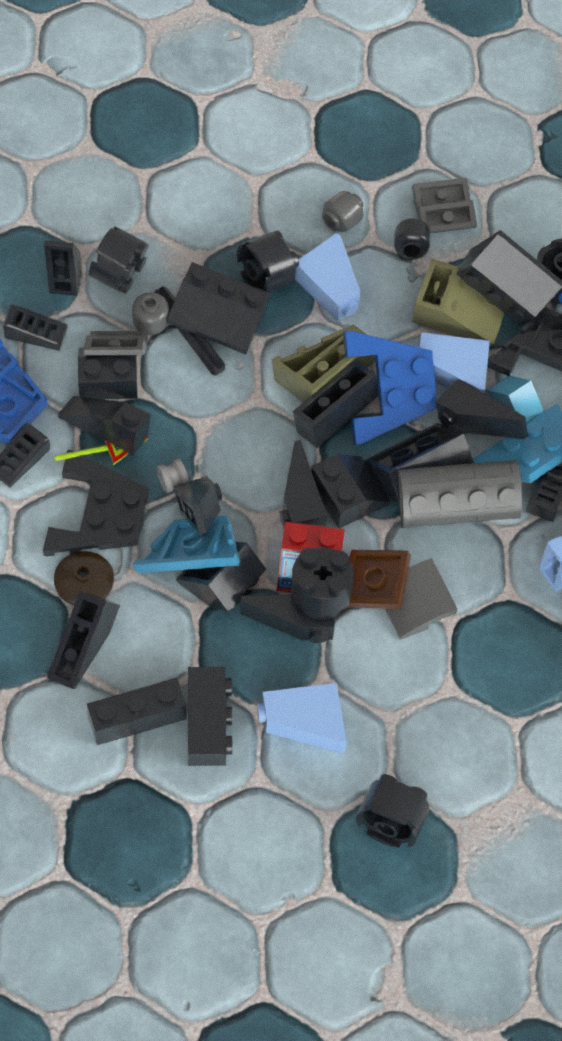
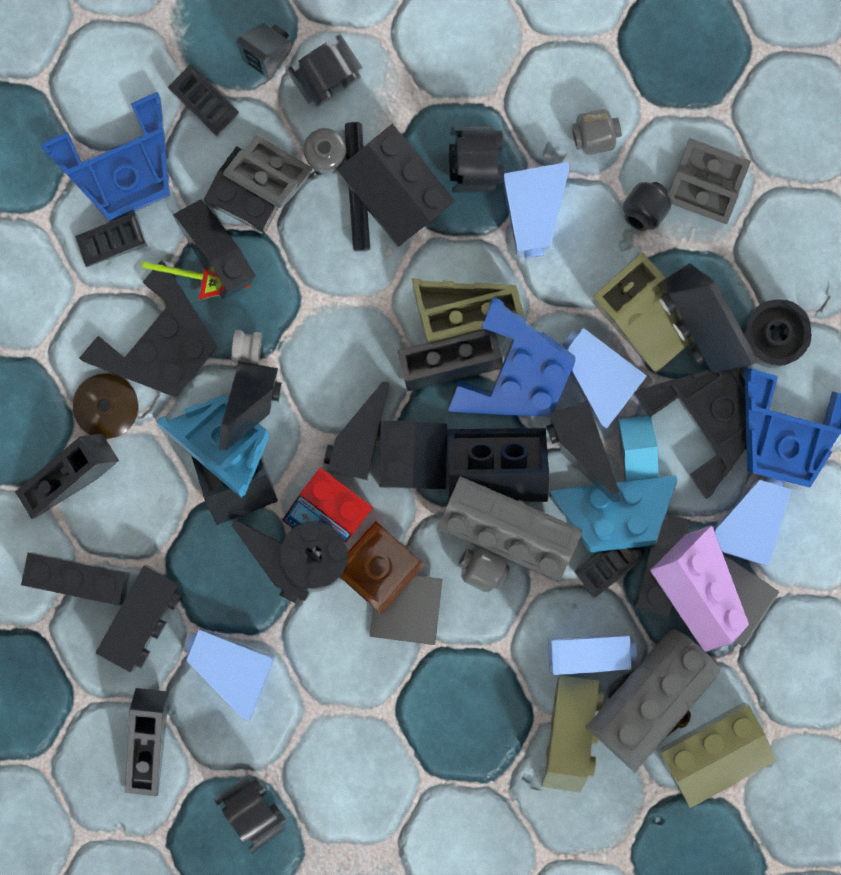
camera: 30 degrees right, 25 degrees up
none -> black slope [125,688,169,796]
none -> dark grey head [458,546,510,592]

